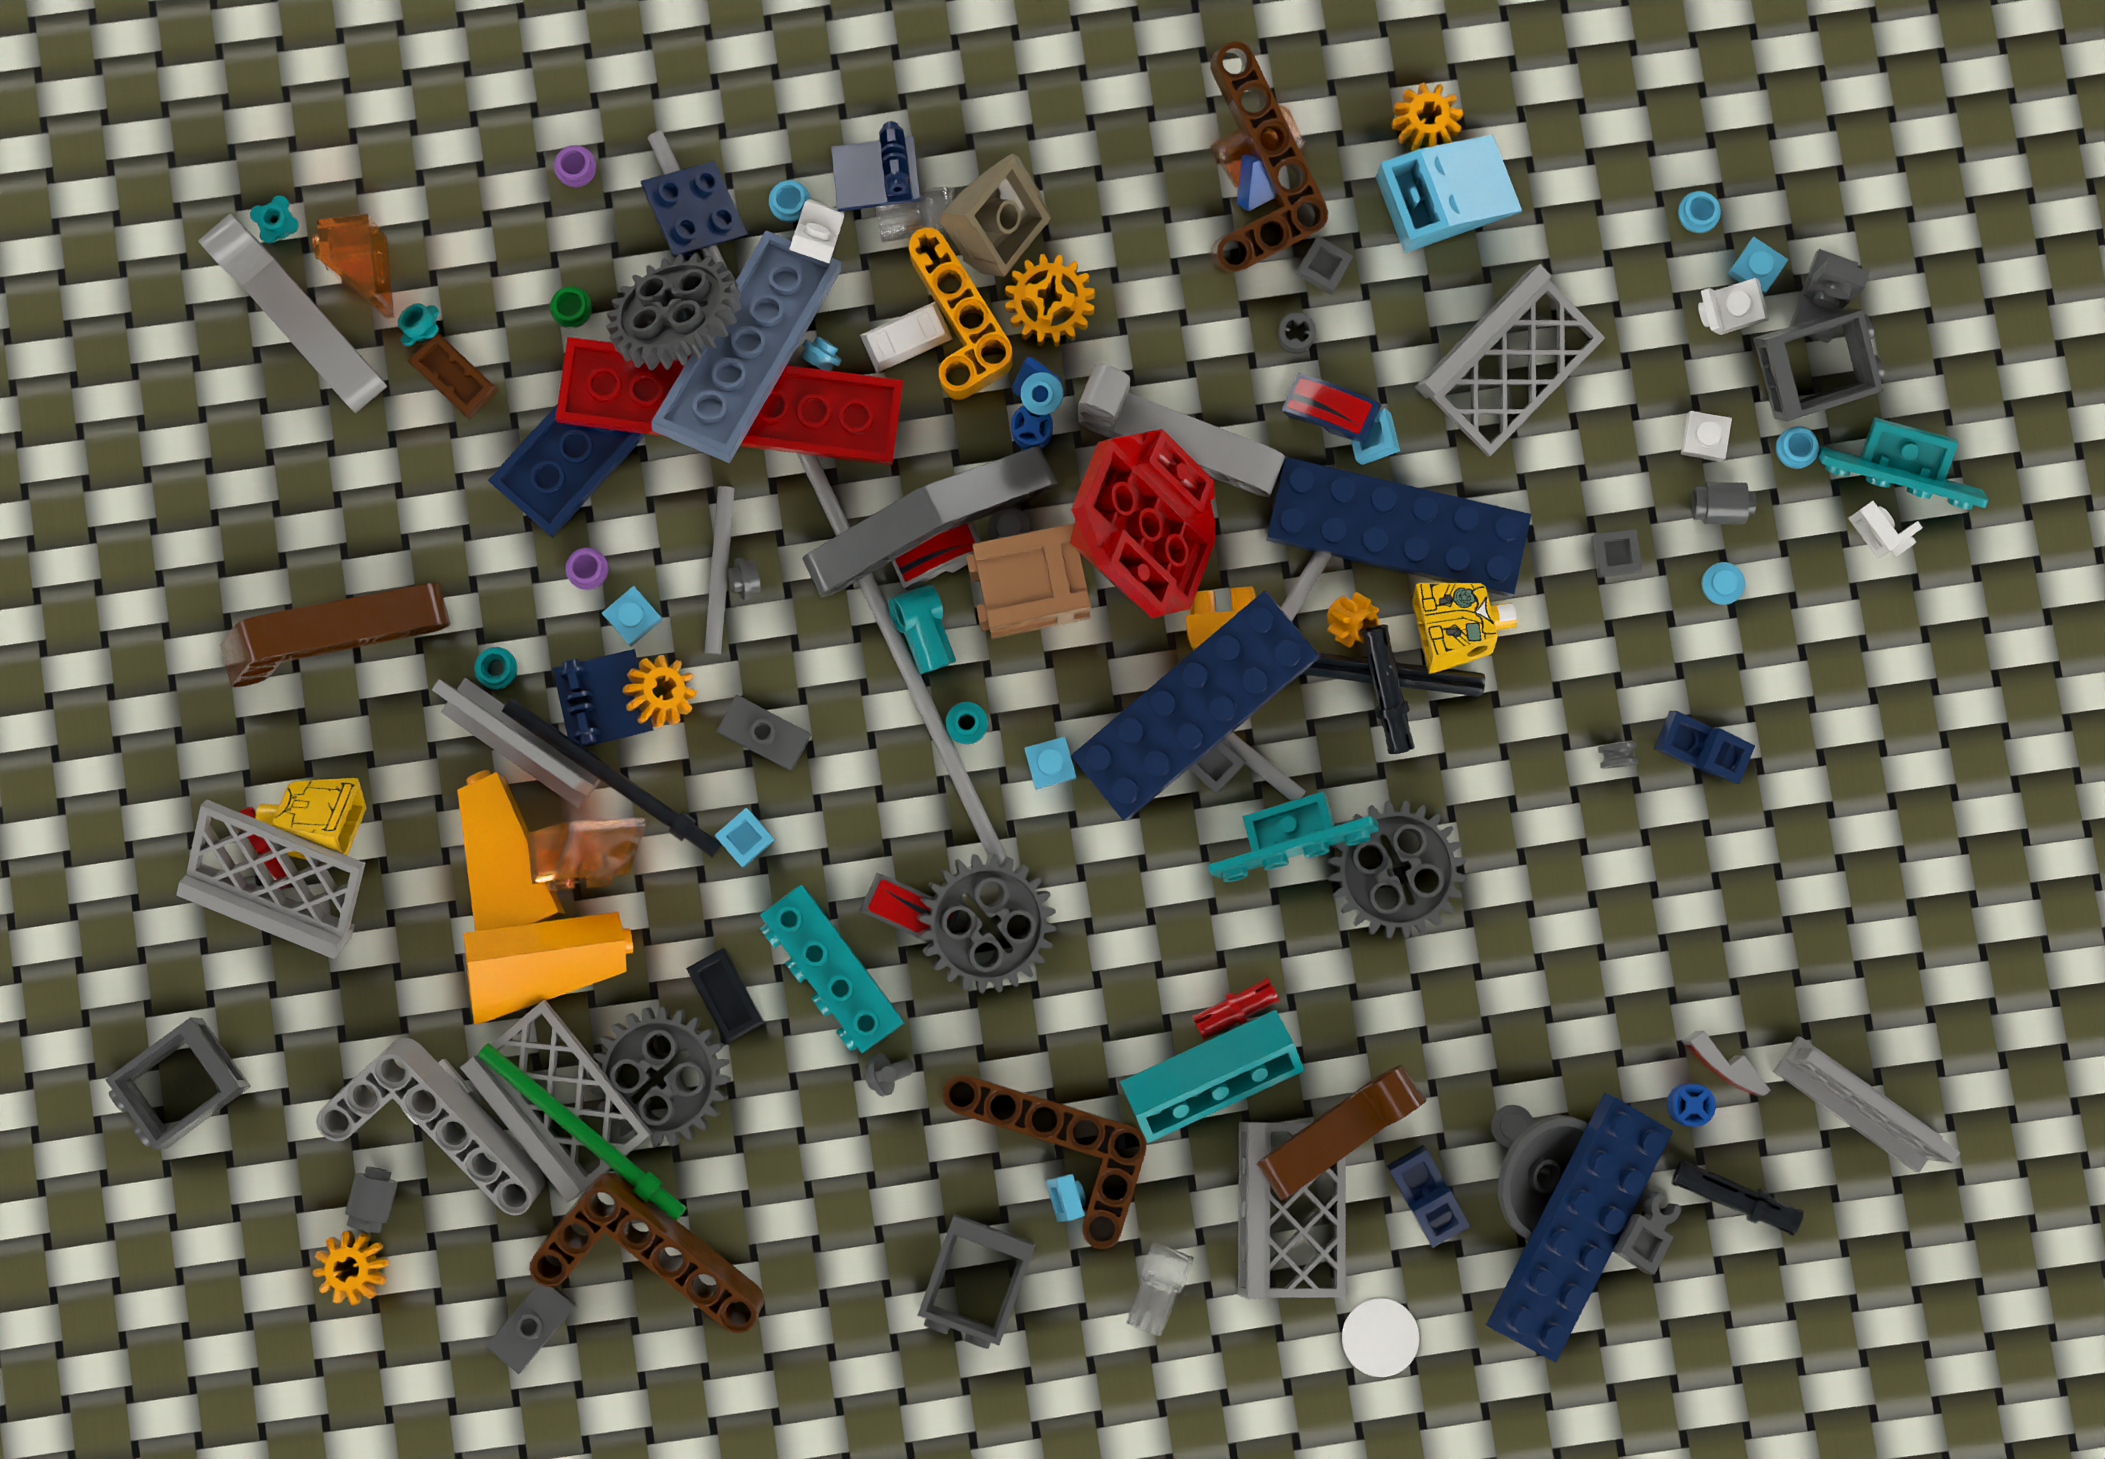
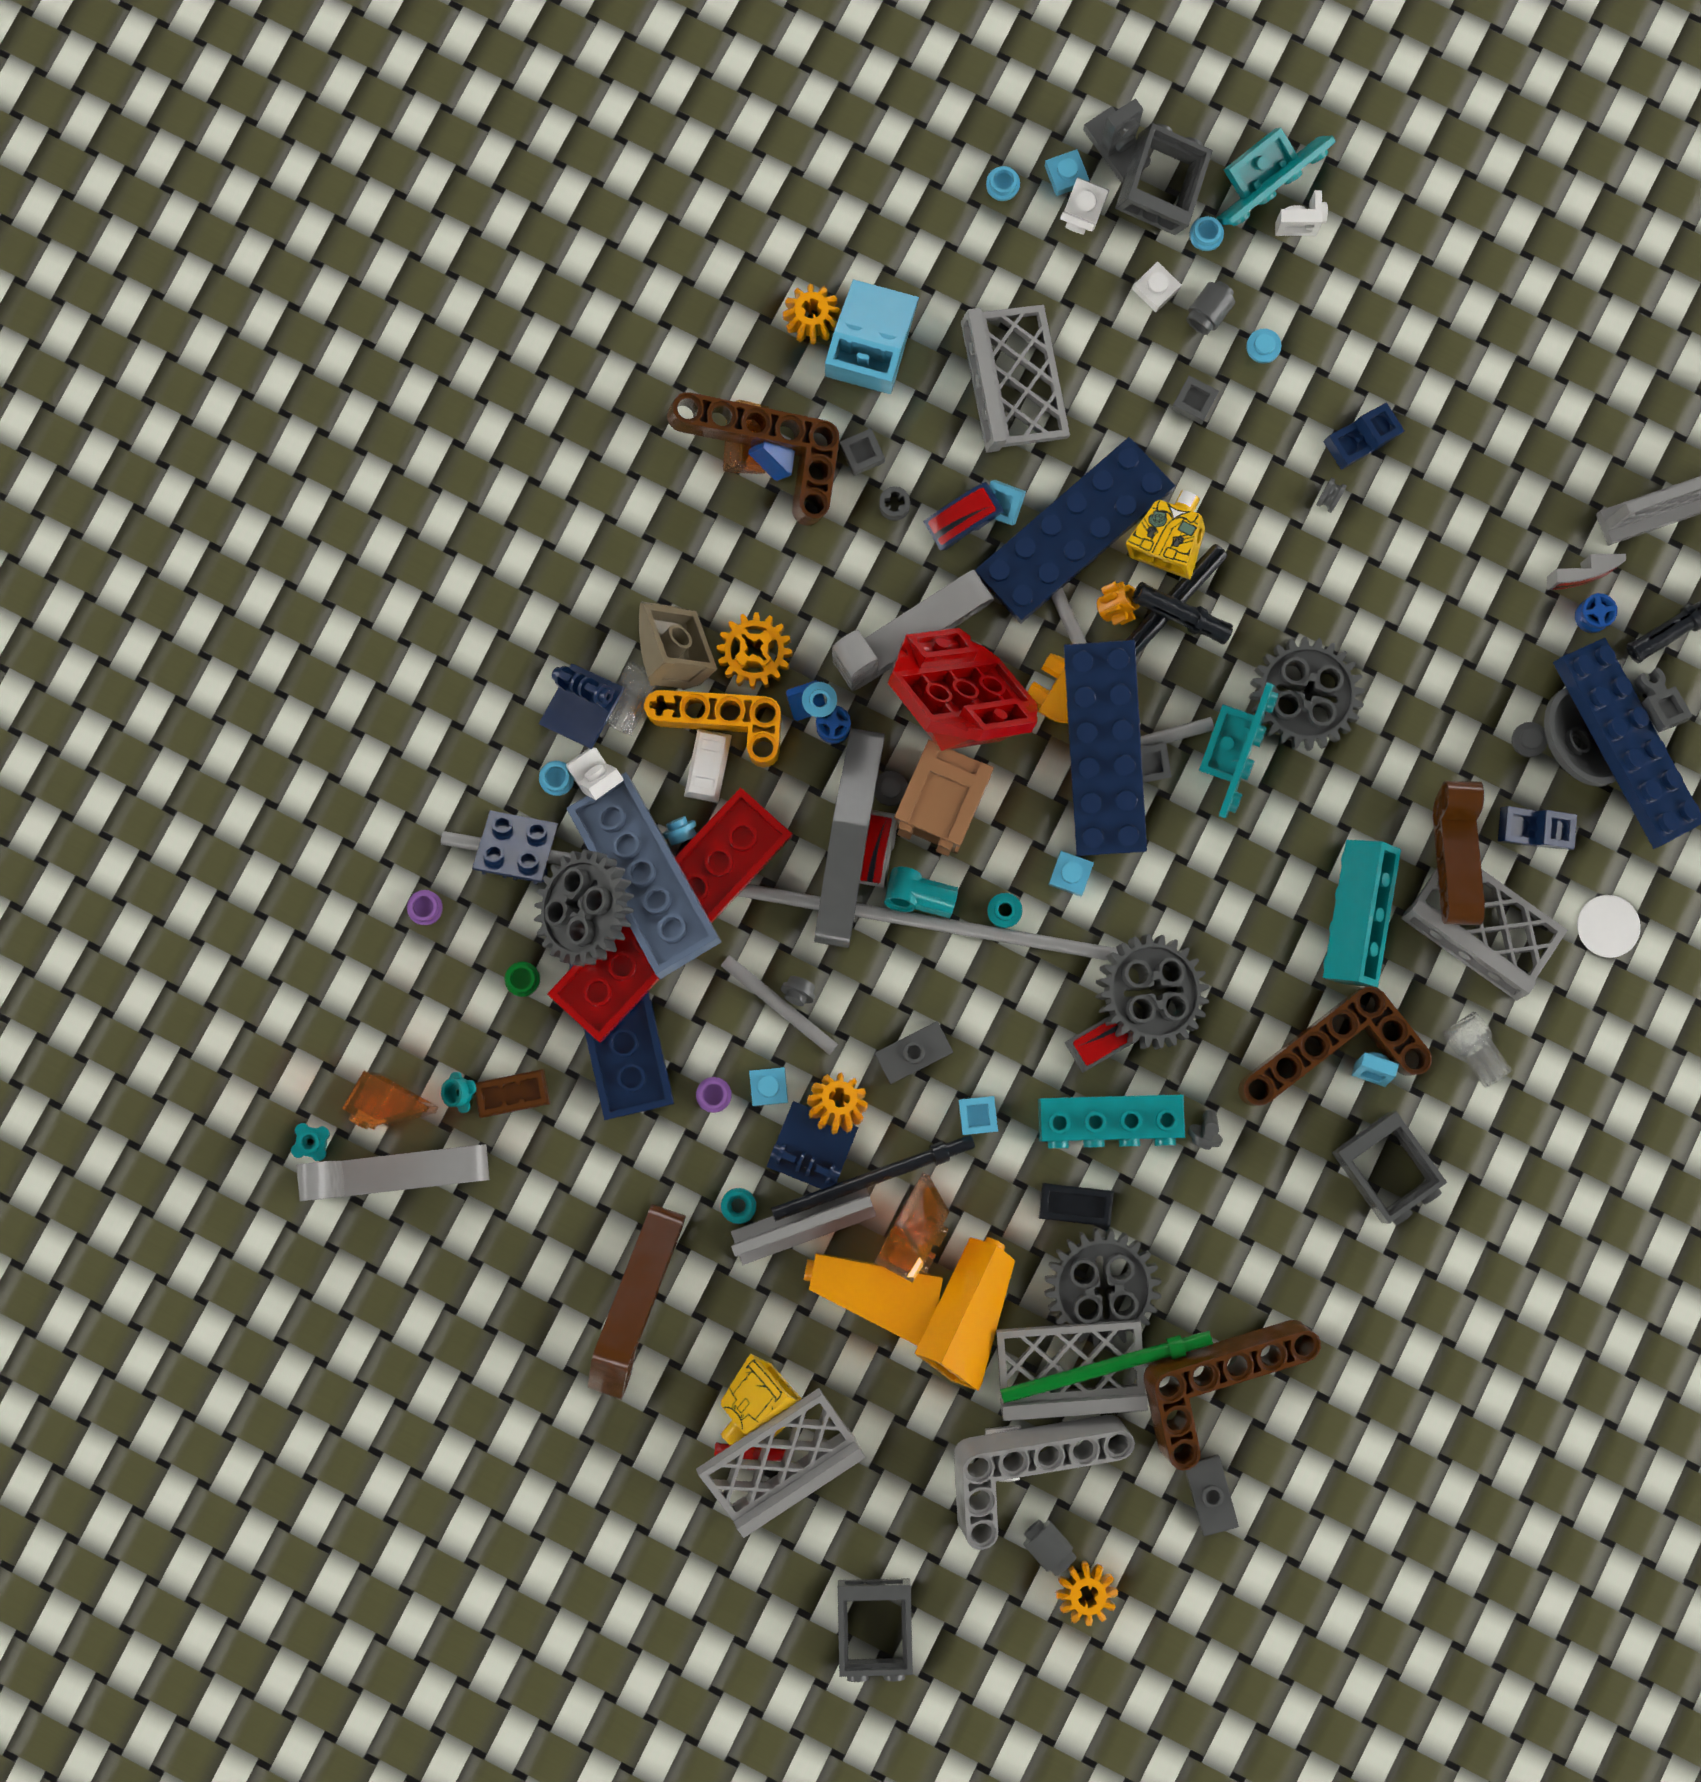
camera: 55 degrees left, 0 degrees up
red pin [1192,976,1280,1040] -> none

